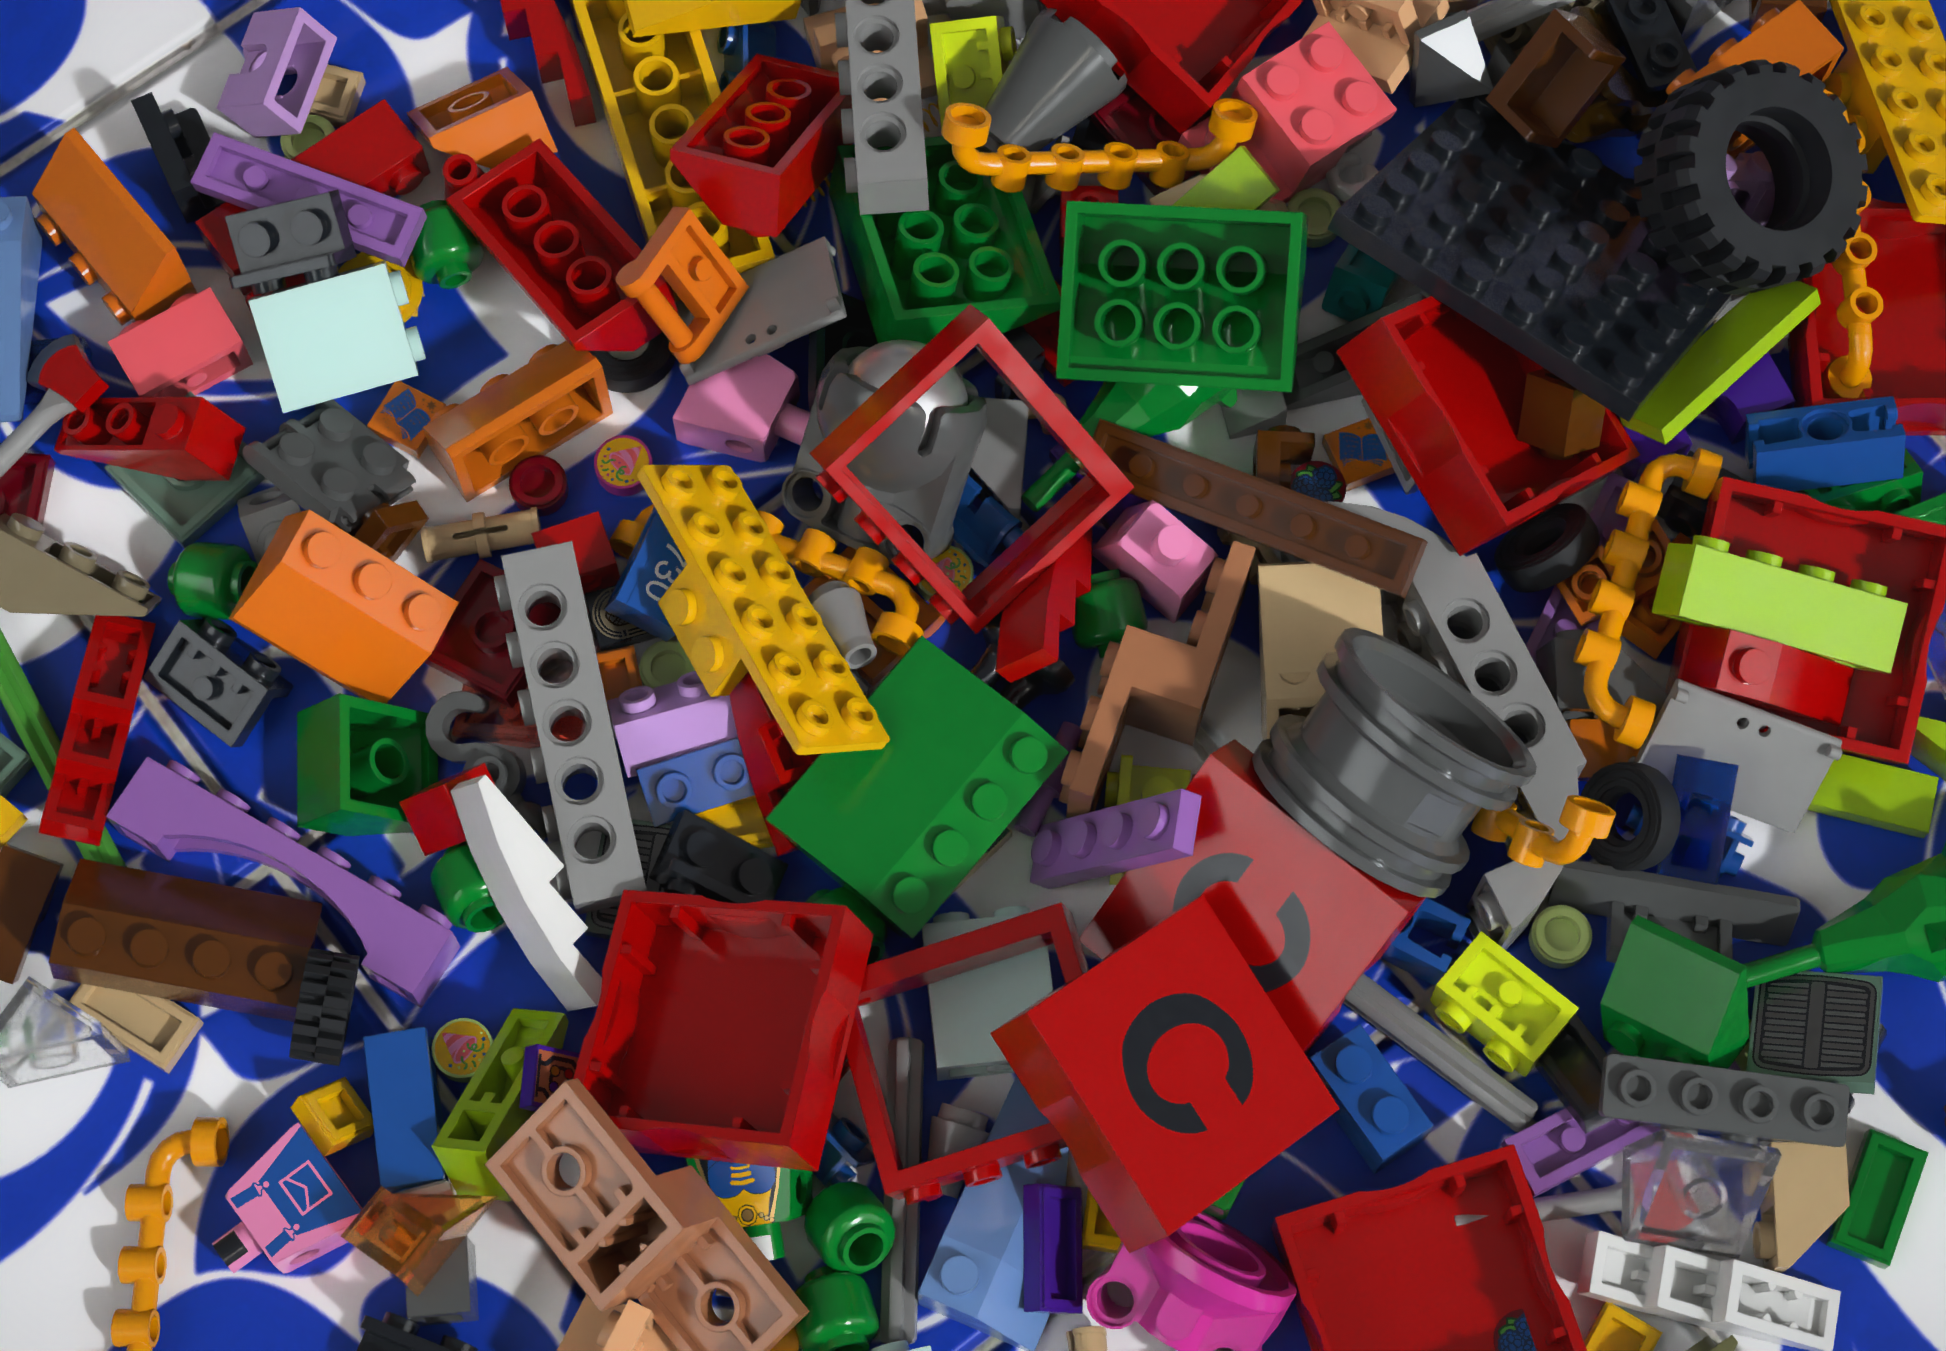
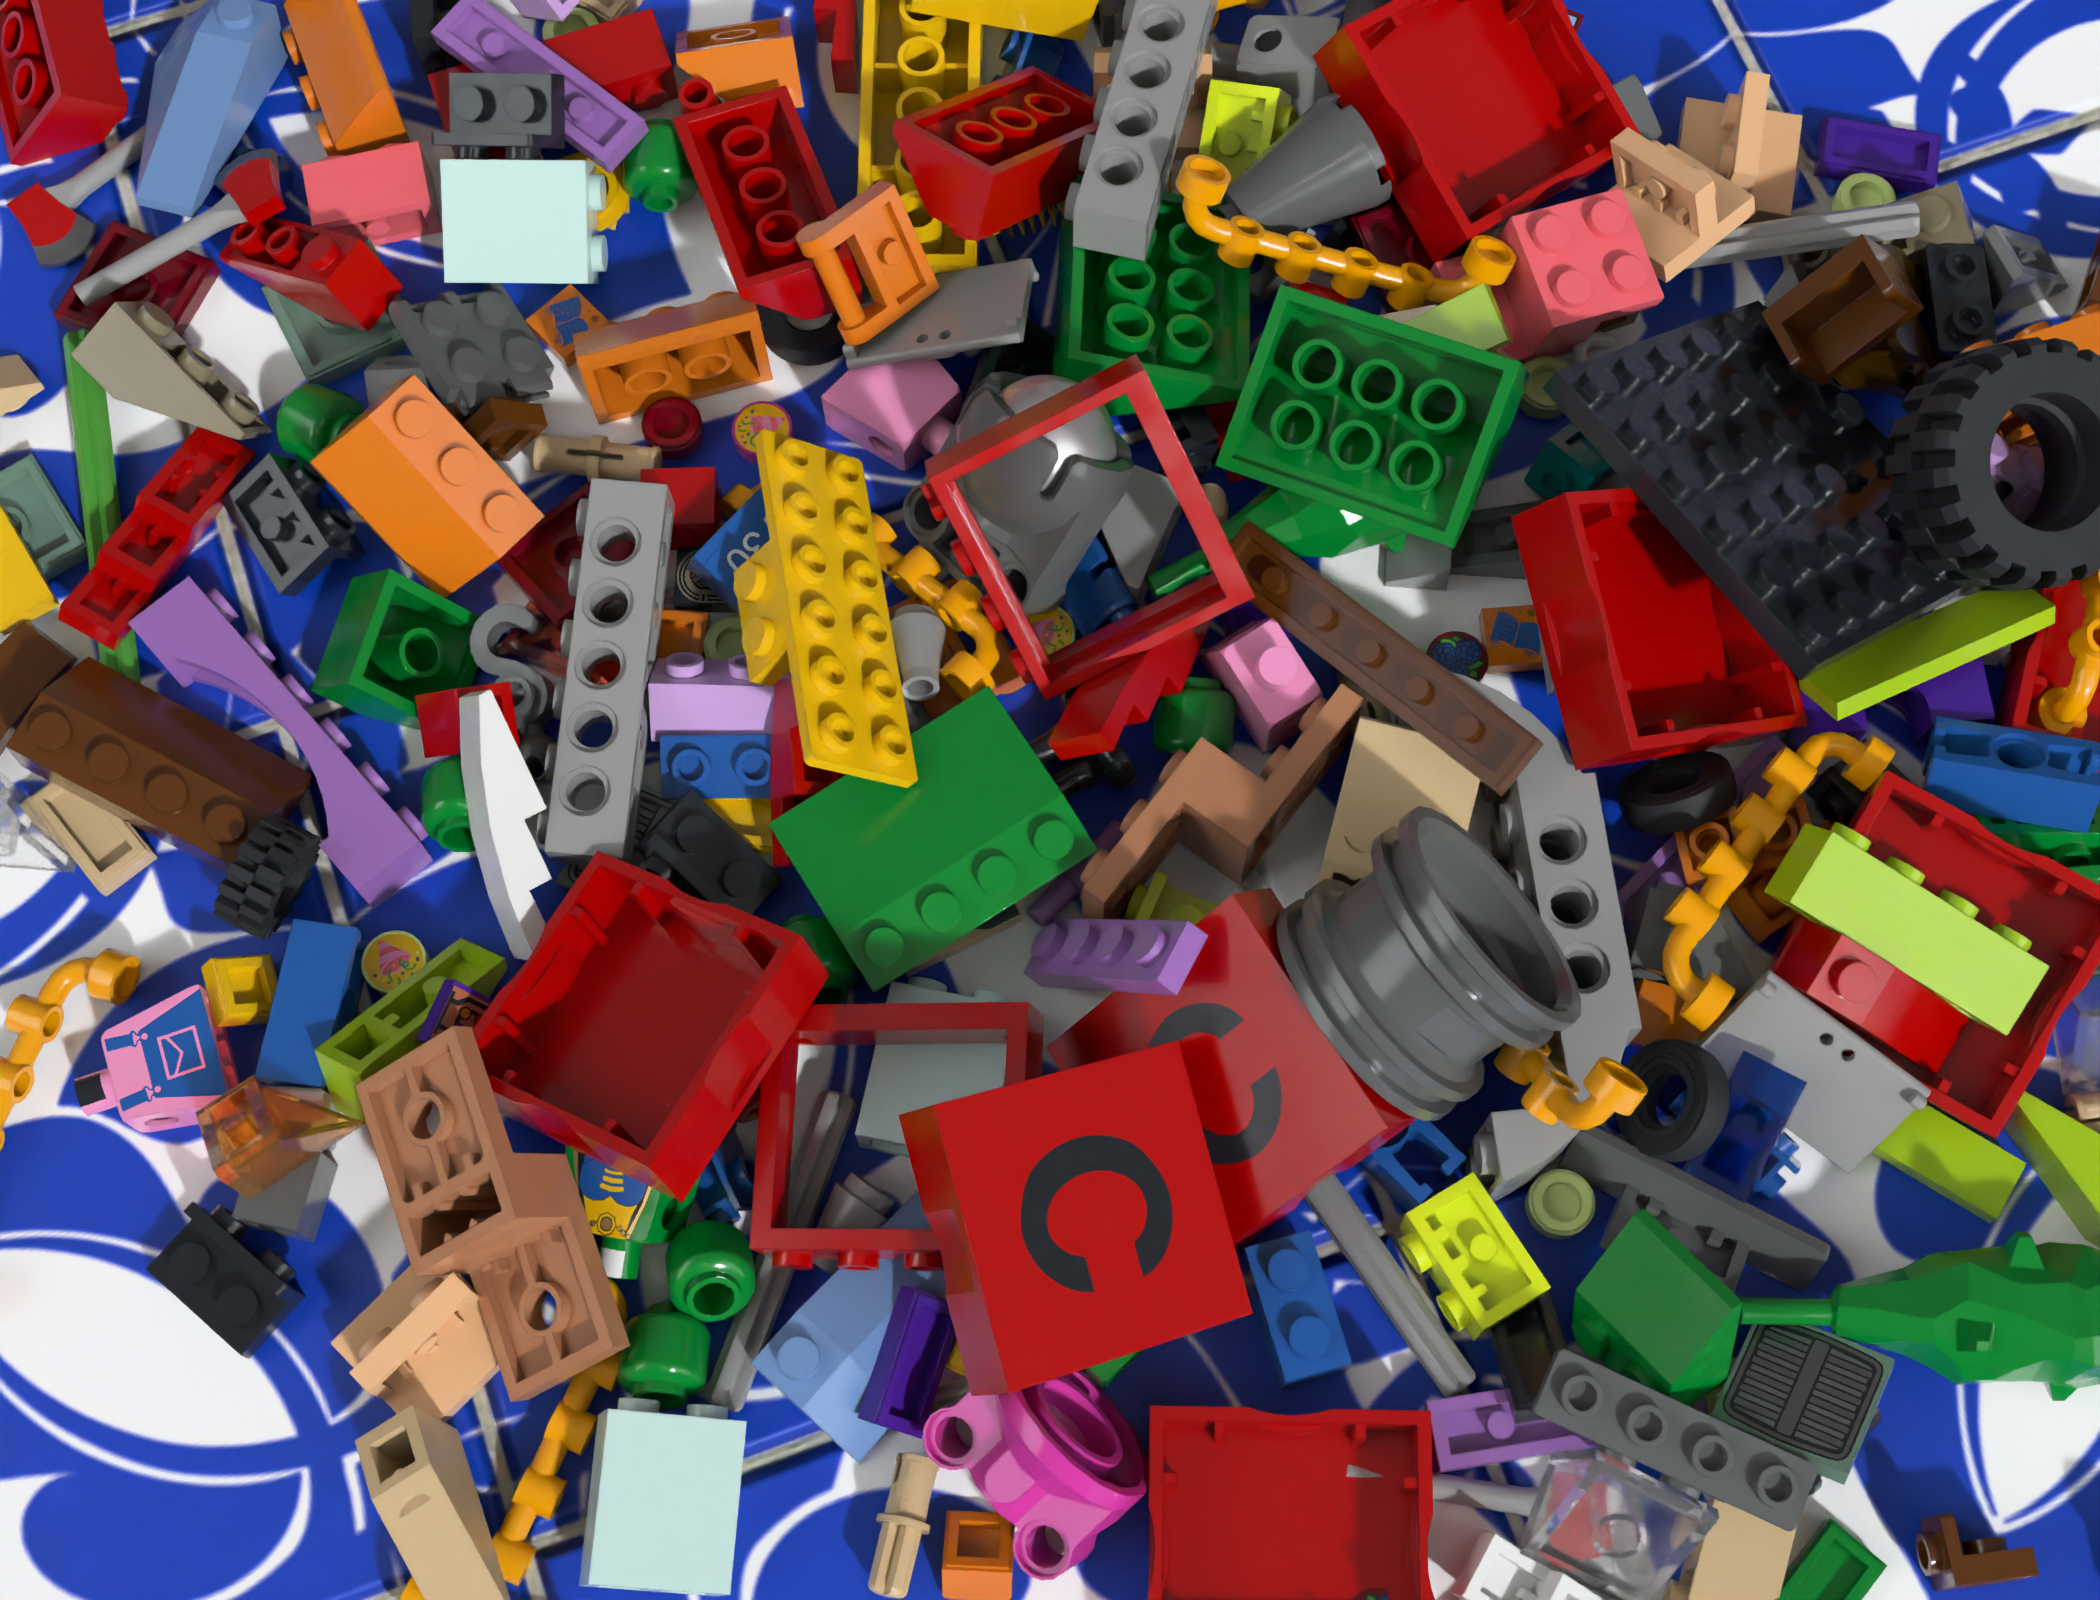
camera: 20 degrees right, 0 degrees up
reddish brown bracket [1252,425,1315,489] -> none
dark grey slope [1409,10,1493,108] -> none
reddish brown brick [1517,368,1606,460] -> none

